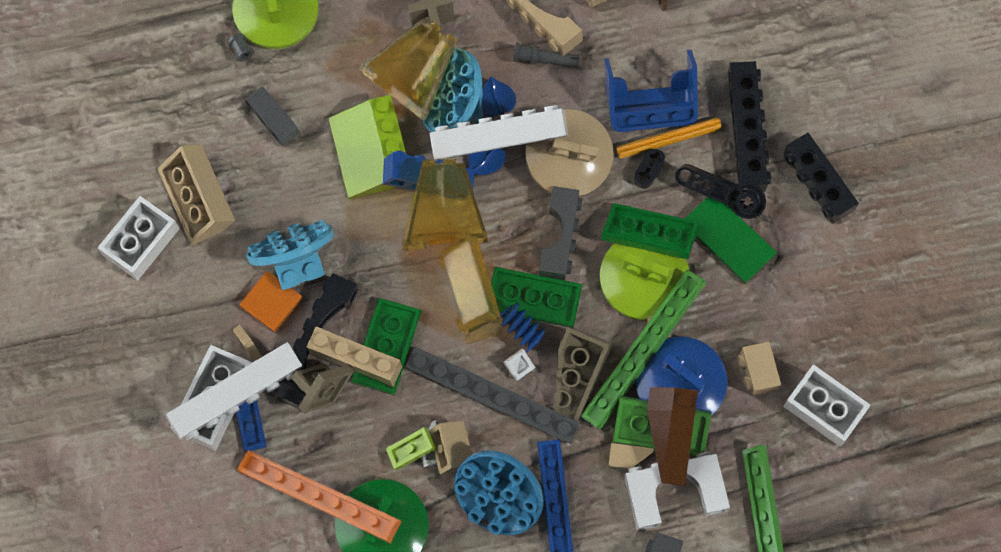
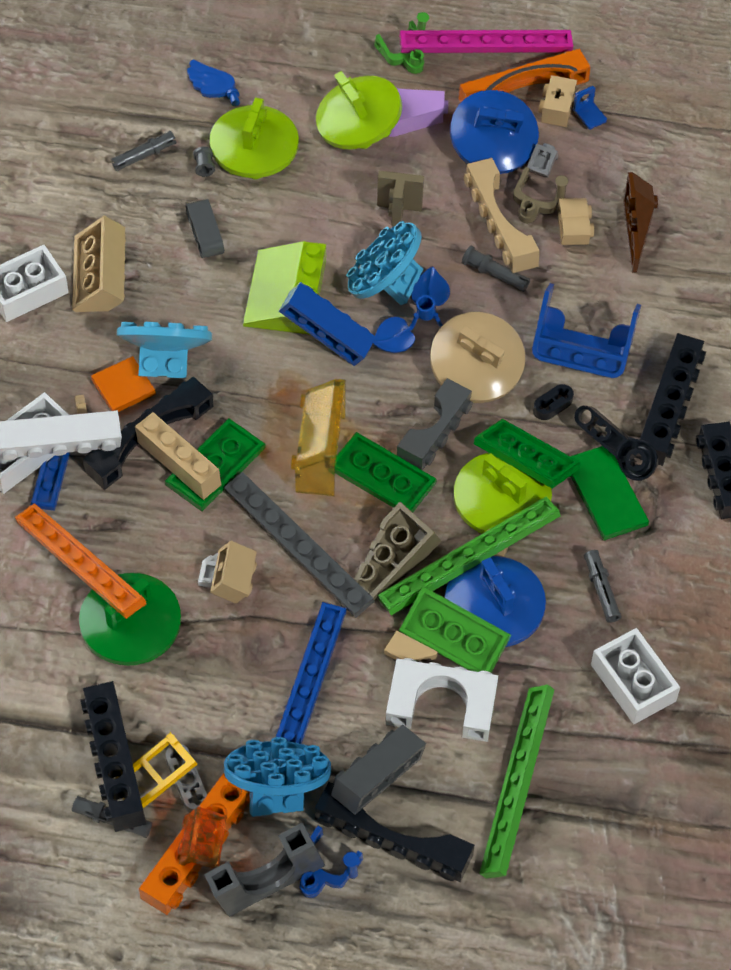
camera: 20 degrees right, 15 degrees down
dark tan bracket [291,364,353,414] -> none
clear yellow cone [358,19,458,121] -> none
lime plate [386,427,436,470] -> none
clear yellow cone [401,158,488,251] -> none
white brick [429,105,569,160] -> none
dark azure bracket [454,451,543,535] -> none
blue piece [495,302,545,353] -> none
white tile [503,349,536,381] -> none
light orange axle [616,118,722,159] -> none
reddish brown wedge [647,387,698,486] -> none
tan brick [738,341,781,396] -> none
none -> dark grey pin [111,131,176,172]
none -> dark grey pin [584,550,622,623]

